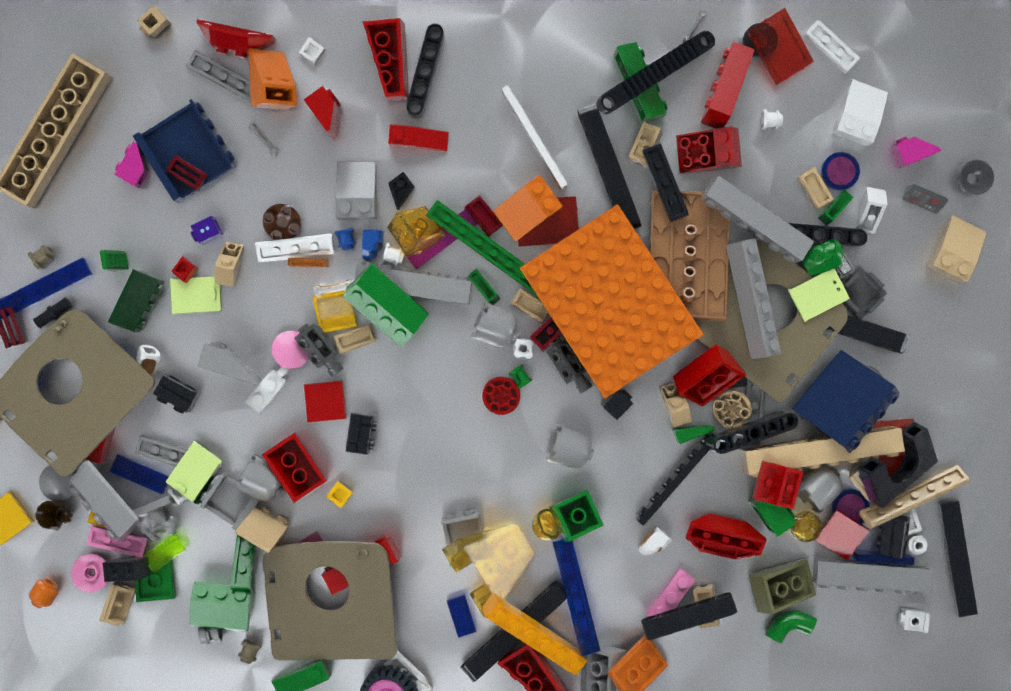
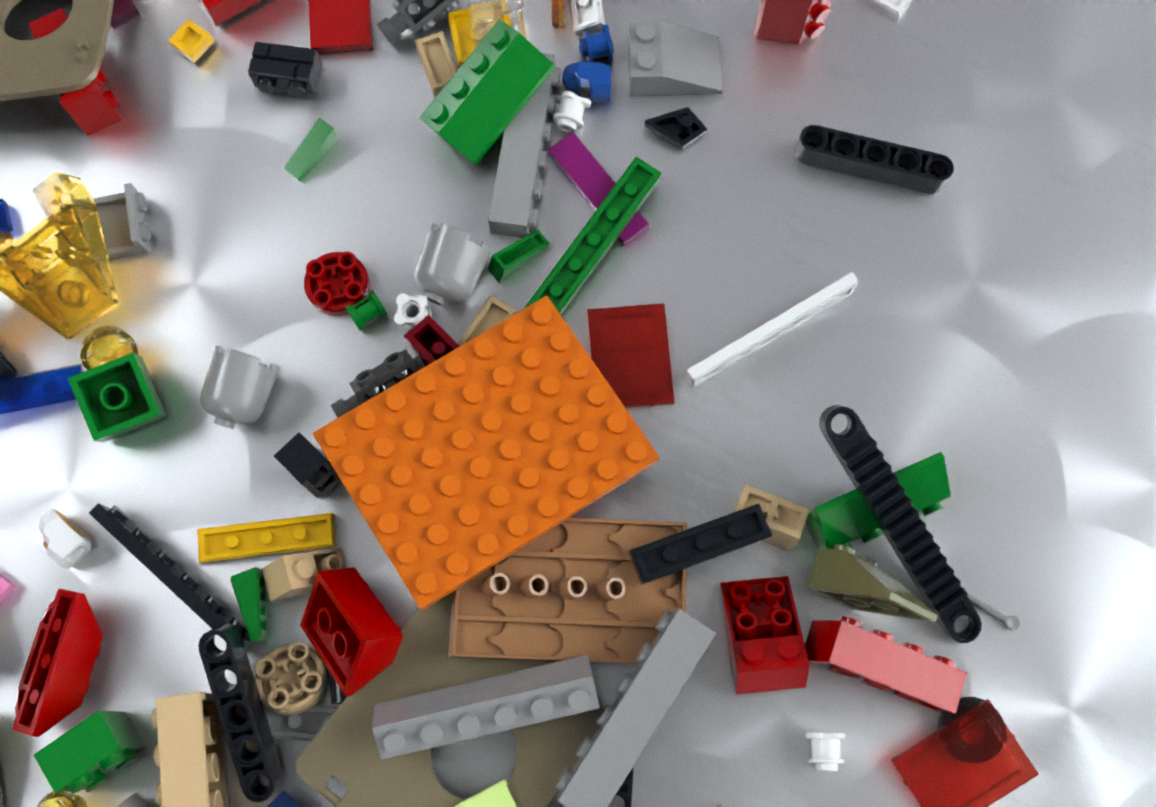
camera: 90 degrees right, 15 degrees down
red wedge [362,18,409,101] -> none
clear yellow slope [387,206,445,257] -> none
red slope [388,124,449,152] -> none
dark red tile [464,195,503,237] -> none
orange slope [493,175,563,242] -> none
black beam [577,103,642,229] -> none
red slope [752,460,804,509] -> none
none -> yellow tile [197,513,337,564]
none -> green piece [284,117,339,181]
none -> olive slope [807,544,937,623]

